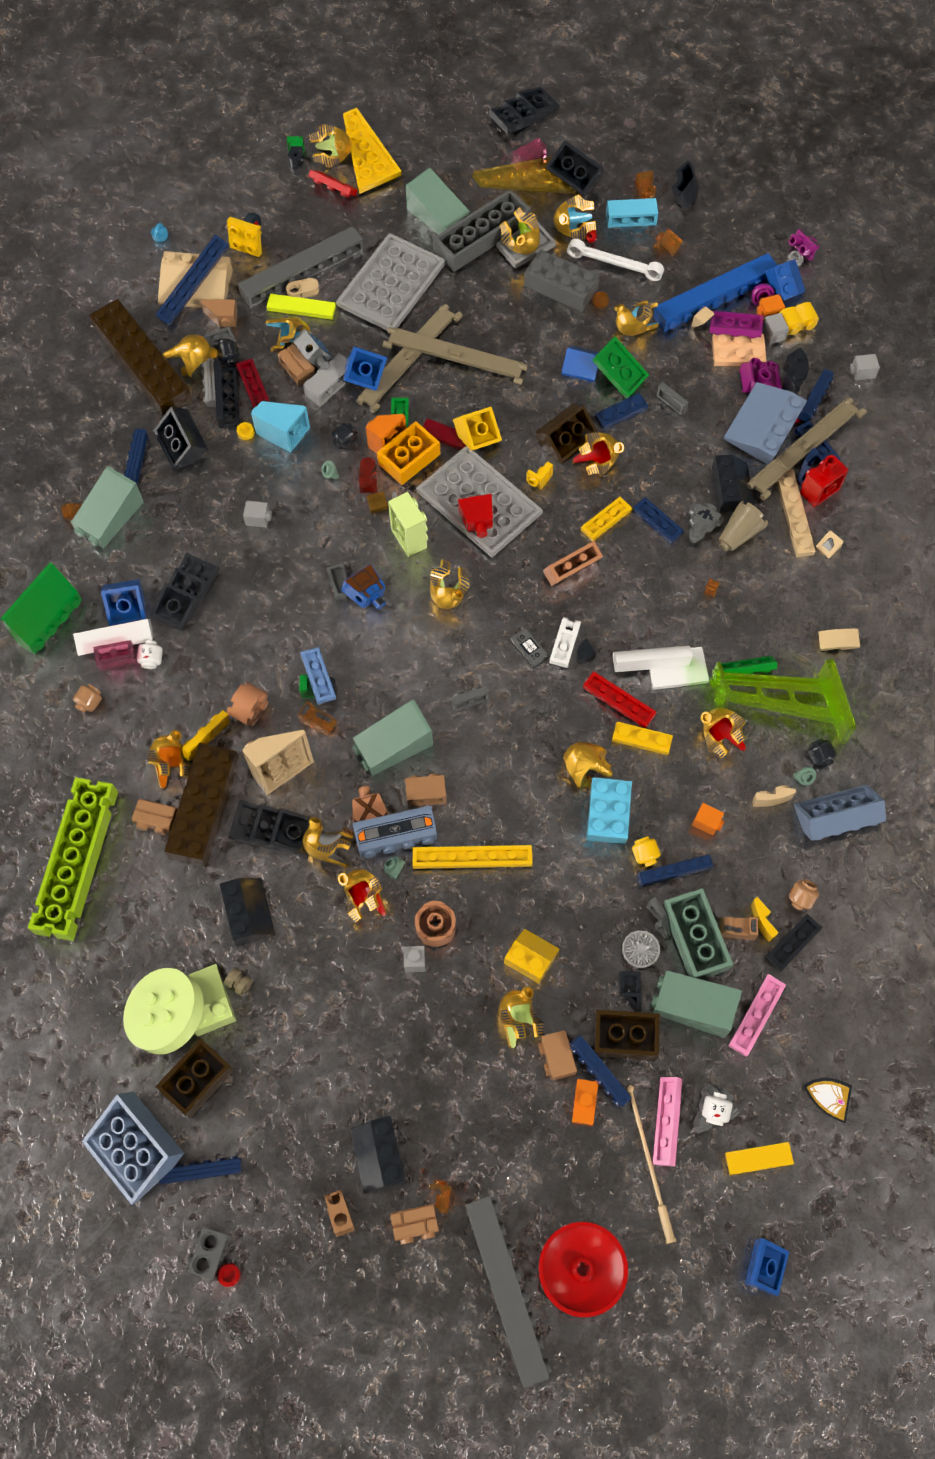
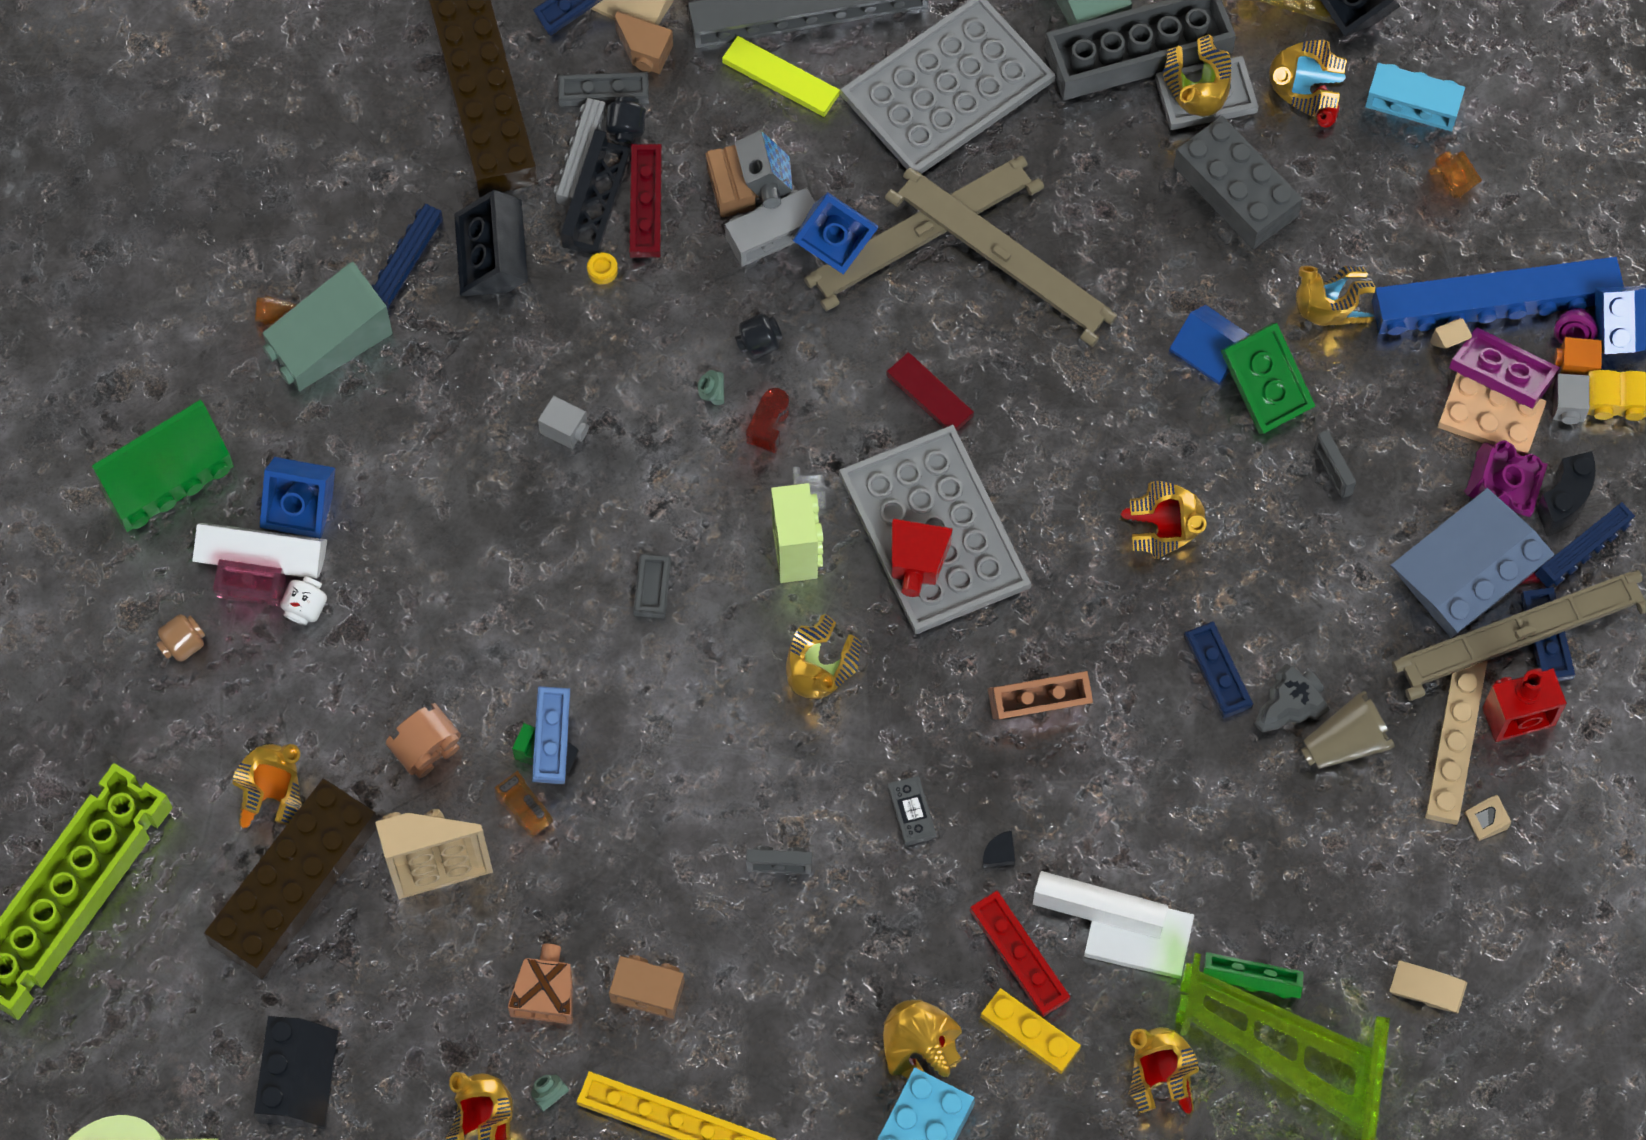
camera: 20 degrees right, 0 degrees up
medium nougat brick [132,798,178,835] -> none
black slope [150,553,220,630] -> none
pearl gold piece [163,334,218,377] -> none
yellow plate [182,710,230,762] -> none
black slope [228,800,310,857] -> none
medium azure slope [251,401,310,453] -> none
pearl gold piece [266,317,313,352] -> none
tan piece [286,278,319,298] -> none
pearl gold piece [303,817,355,867] -> none
torso [341,564,386,610] -> none
sand green slope [352,699,433,776] -> none
sand blue slope [353,805,437,858] -> none
orange slope [366,414,406,454] -> none
pearl gold tile [367,491,388,514] -> none
light orange brick [377,421,440,485] -> none
green plate [391,398,409,428] -> none
yellow slope [453,406,502,451] -> none
yellow bracket [526,461,553,489] -> none
dark brown slope [535,403,598,464] -> none
white plate [549,617,581,668] -> none
white piece [567,239,664,281] -> none
yellow tile [580,497,632,542] -> none
clear orange plate [592,292,609,308] -> none
dark blue plate [595,393,648,431] -> none
clear orange leg [635,171,656,199] -> none
black brick [671,160,699,209] -> none
clear orange piece [704,579,720,597] -> none
black slope [712,454,755,513] -> none
dark blue slope [797,448,819,486] -> none

